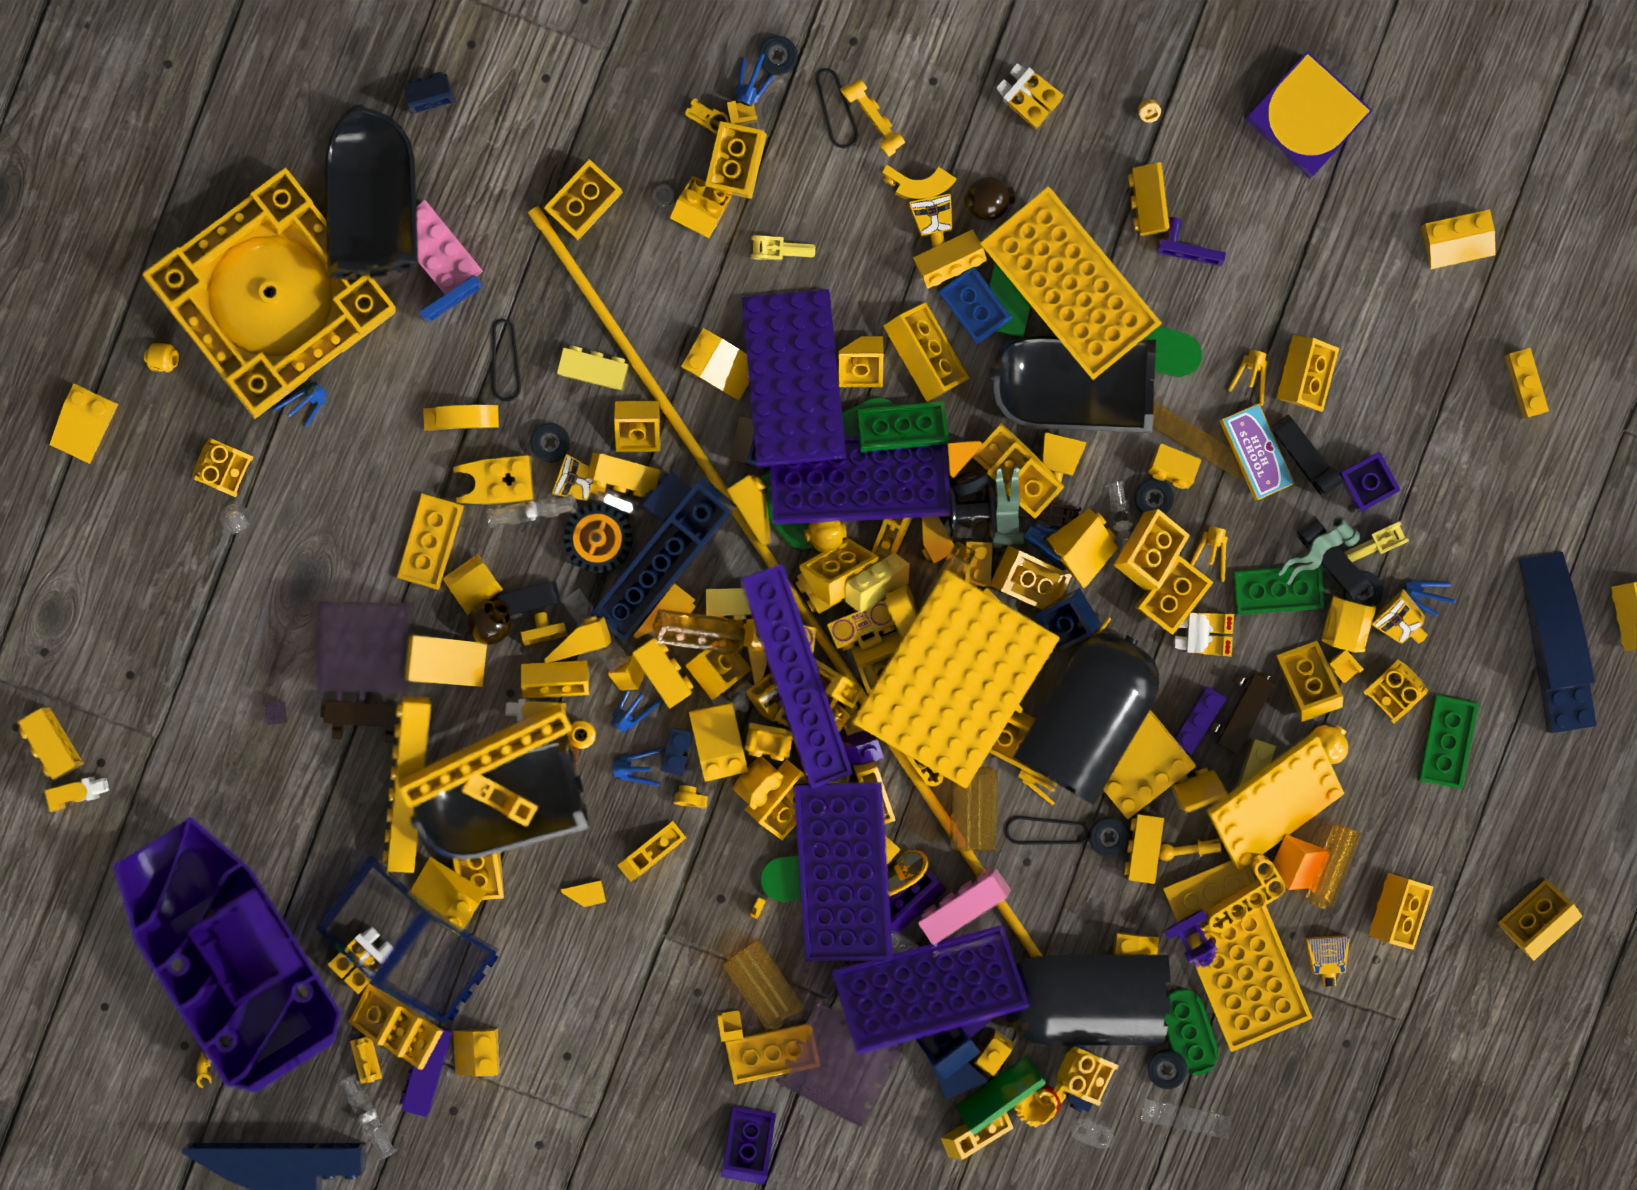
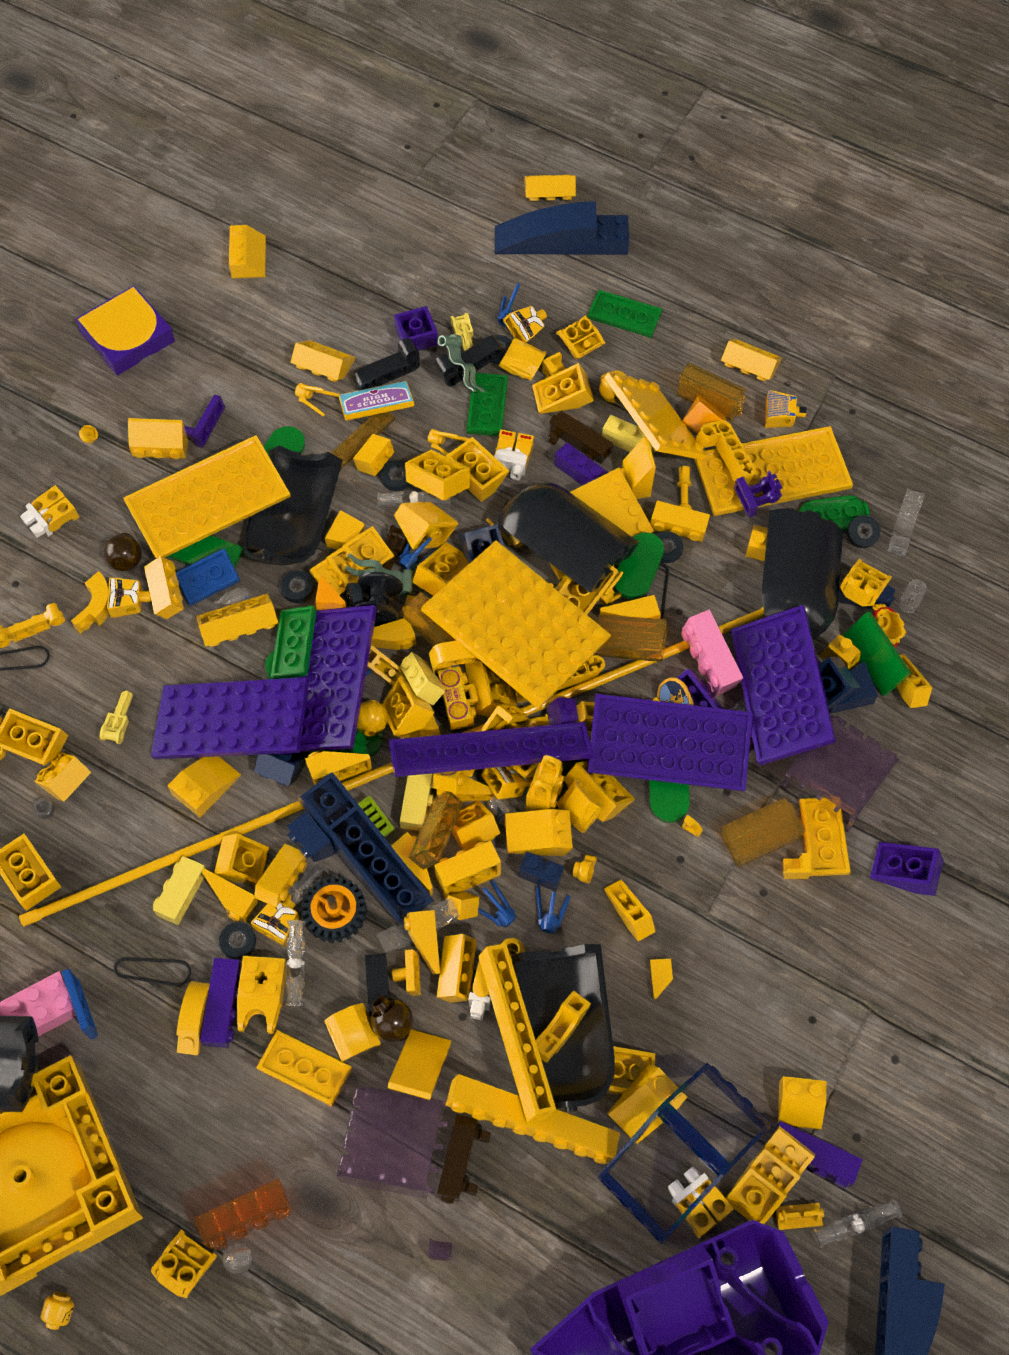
camera: 80 degrees left, 25 degrees down
blue plant [273,381,327,427] -> none
yellow slope [839,336,883,387] -> none
yellow slope [1498,879,1583,961] -> none
yellow brick [1504,348,1549,419] -> none
none -> clear orange brick [194,1178,294,1250]
none -> dark purple brick [200,958,242,1048]
none -> yellow slope [201,868,258,923]
none -> clear piece [214,587,250,605]
none -> black bush [281,571,315,604]
none -> lime slope [358,796,395,837]
none -> yellow slope [600,595,661,627]
none -> green tile [614,532,664,599]

